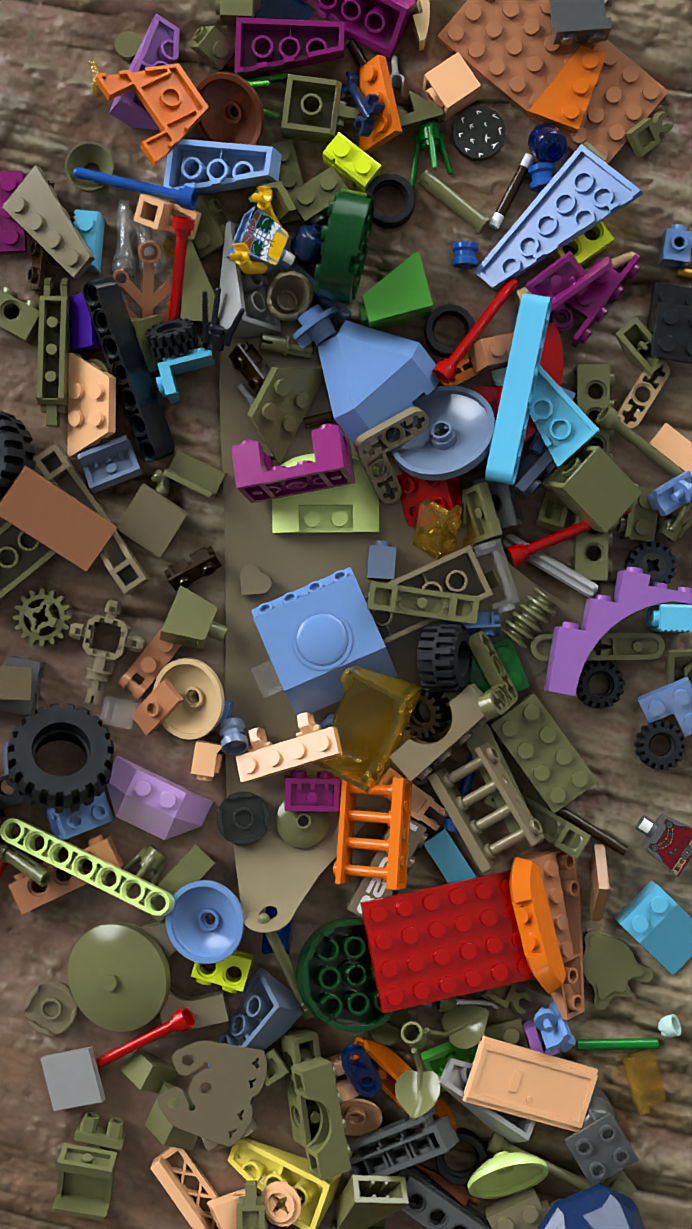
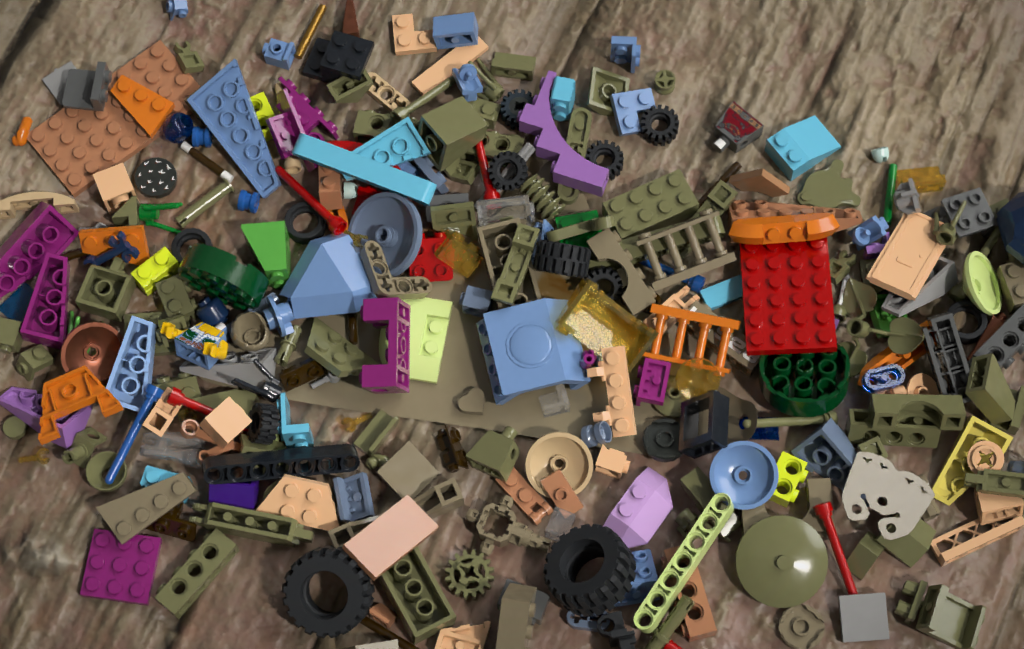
camera: 75 degrees left, 20 degrees down
none -> olive bracket [62,427,107,469]
none -> light nougat head [199,396,252,449]
none -> clear yellow hand [341,412,373,433]
none -> clear yellow hand [344,230,368,248]
none -> black tyre [488,151,528,191]
none -> magenta arm [580,349,597,369]
none -> clear yellow dish [676,357,721,400]
none -> black window [679,390,729,459]
none -> light grey piece [893,178,921,215]
none -> olive plant [932,200,967,246]

